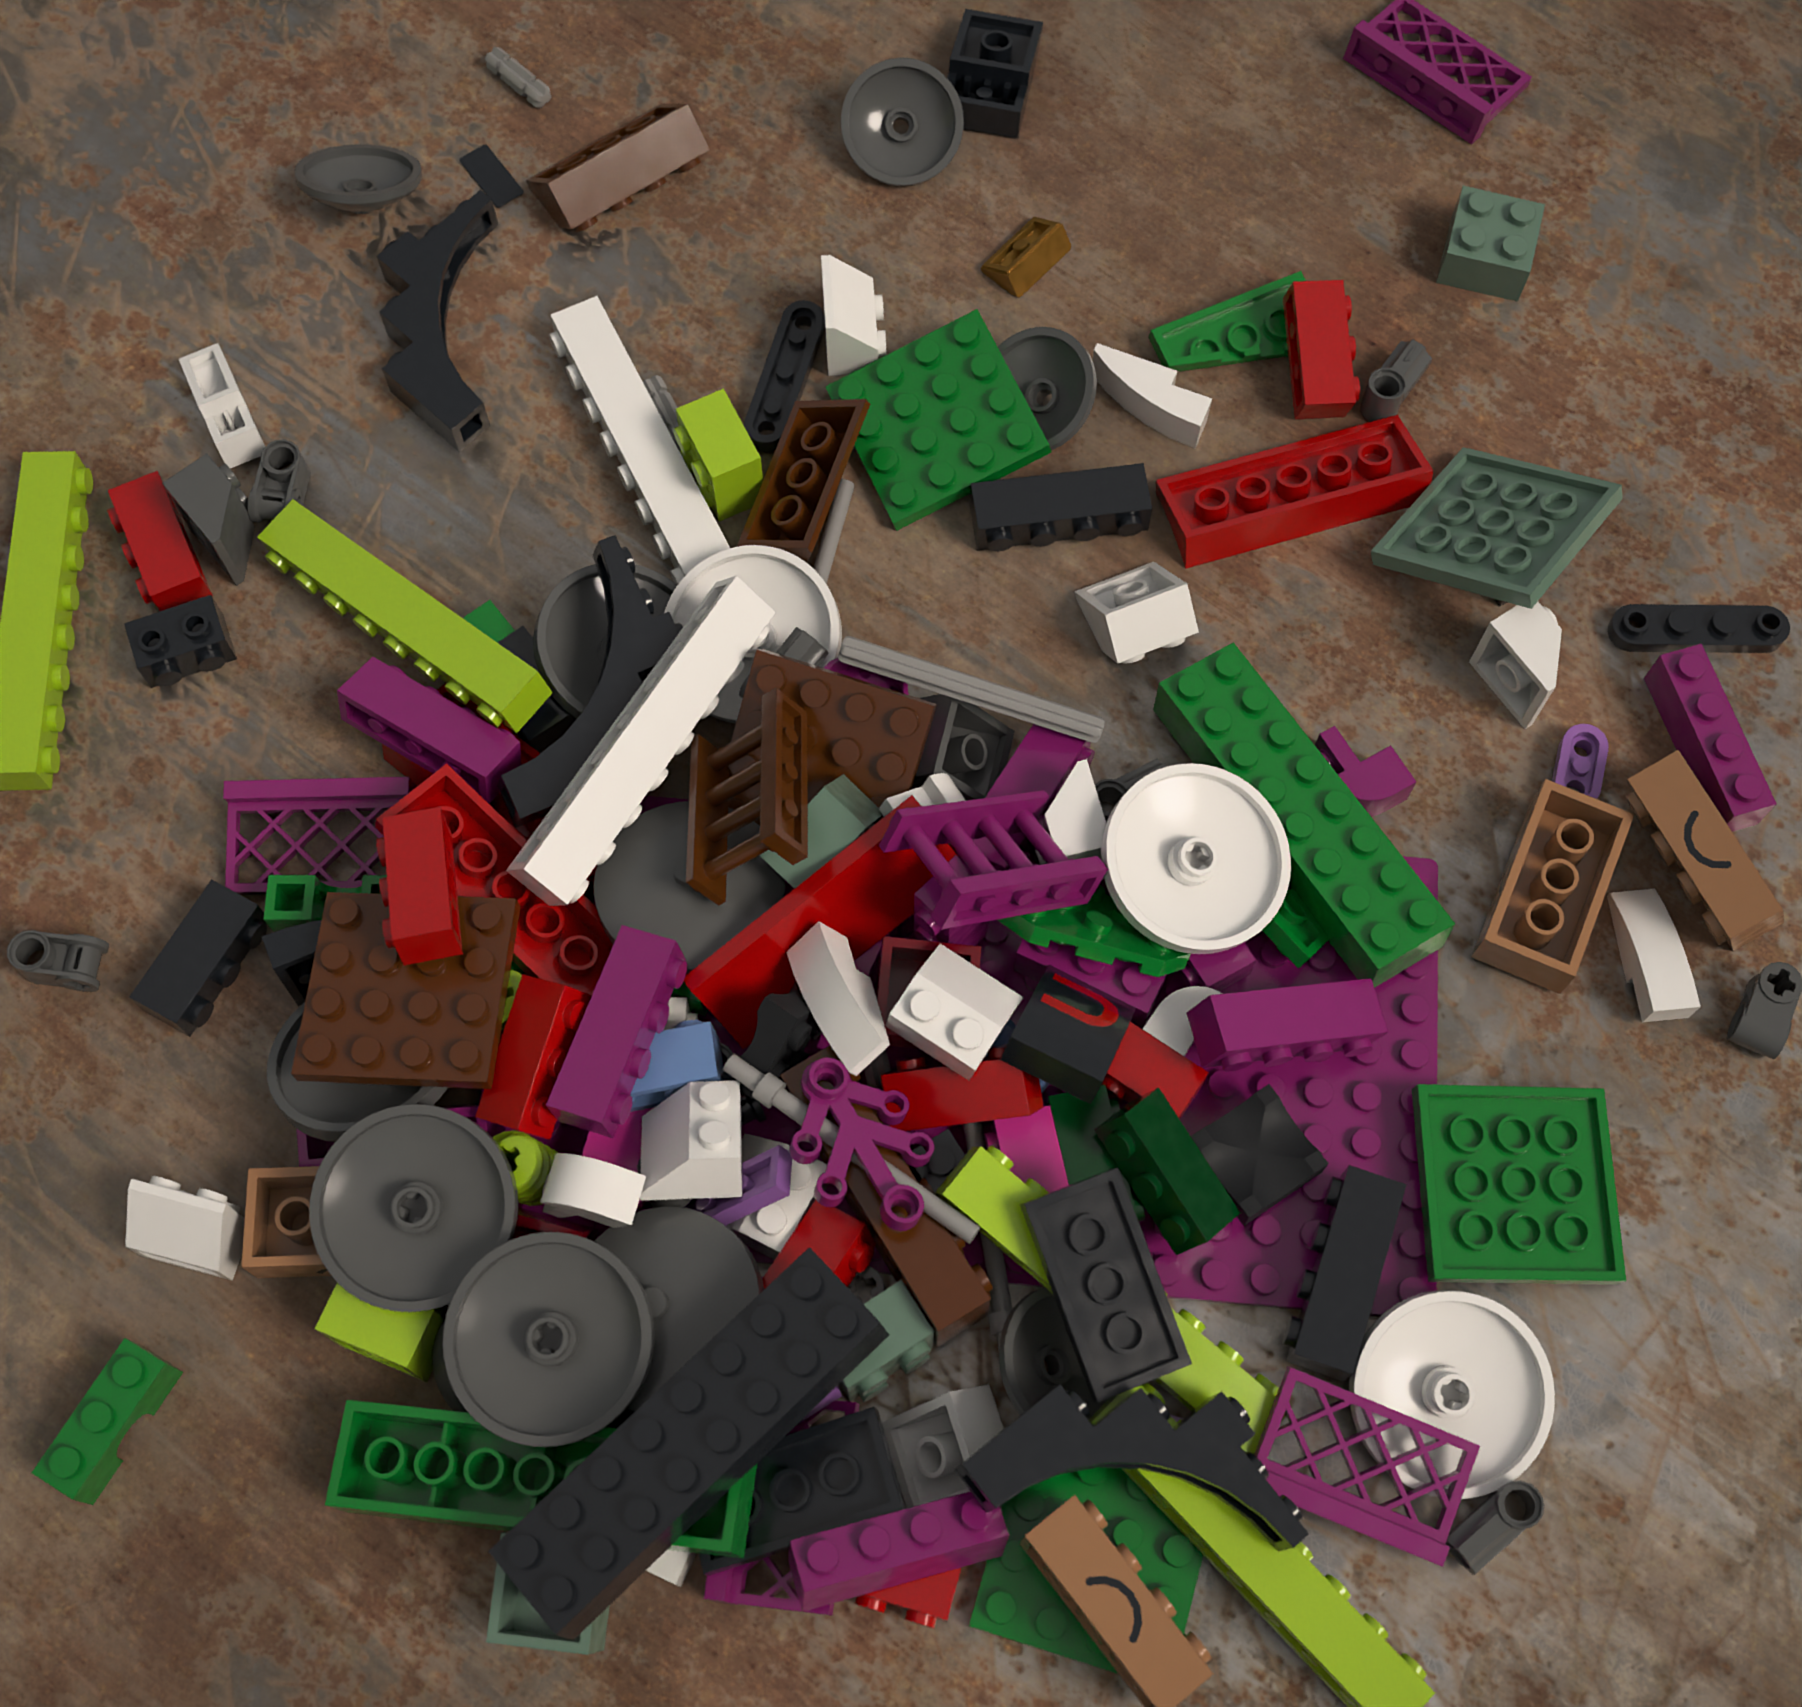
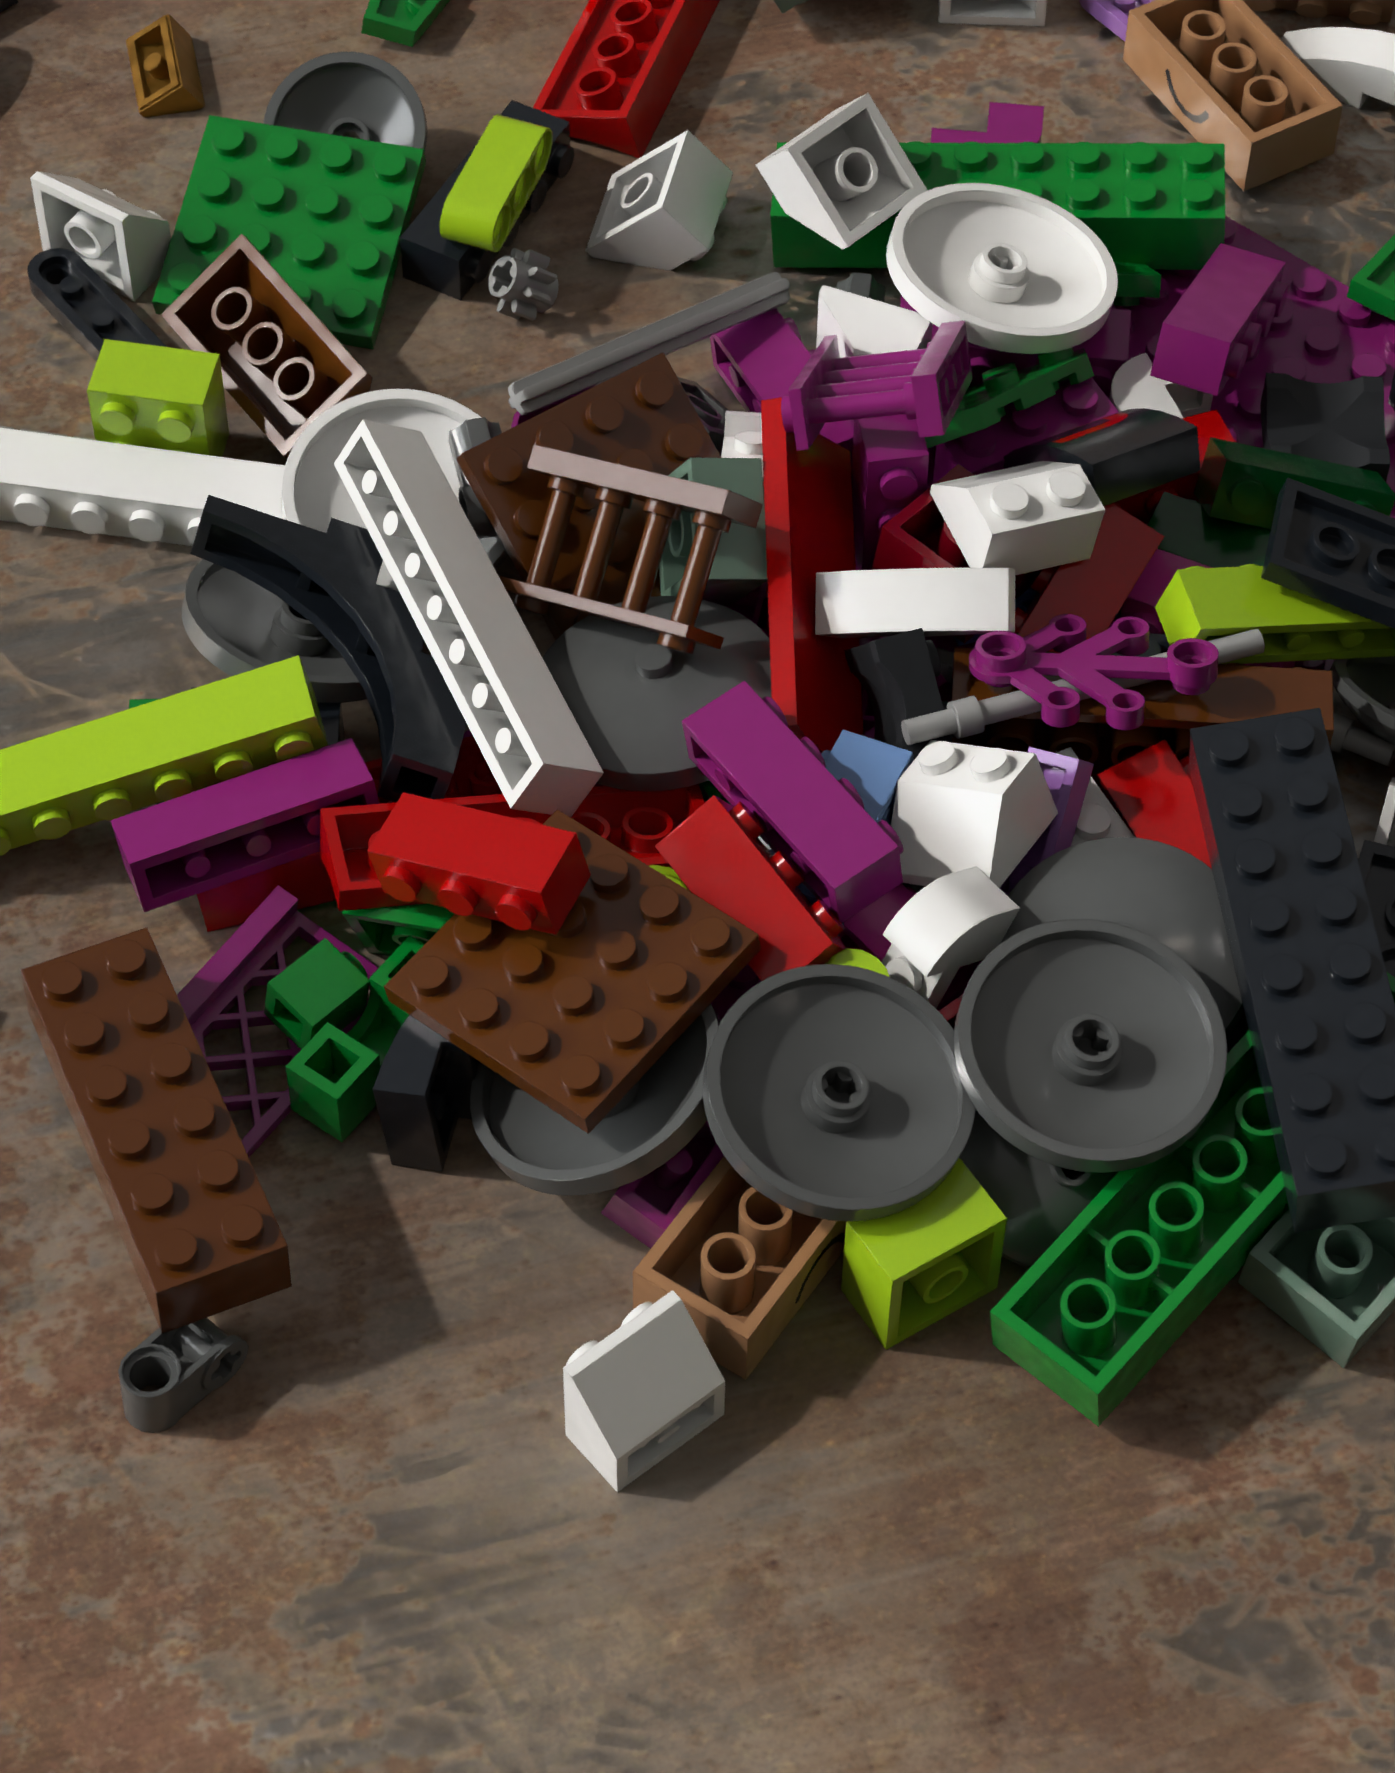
camera: 55 degrees left, 15 degrees down
green arch [31,1338,183,1505] -> none
black brick [130,879,267,1037] -> none
white slope [1092,343,1212,449] -> none
none -> reddish brown brick [21,927,292,1334]
none -> green brick [264,938,370,1049]
none -> lime beam [440,114,552,253]
none -> light grey gear [488,248,559,321]
none -> white slope [756,93,928,250]

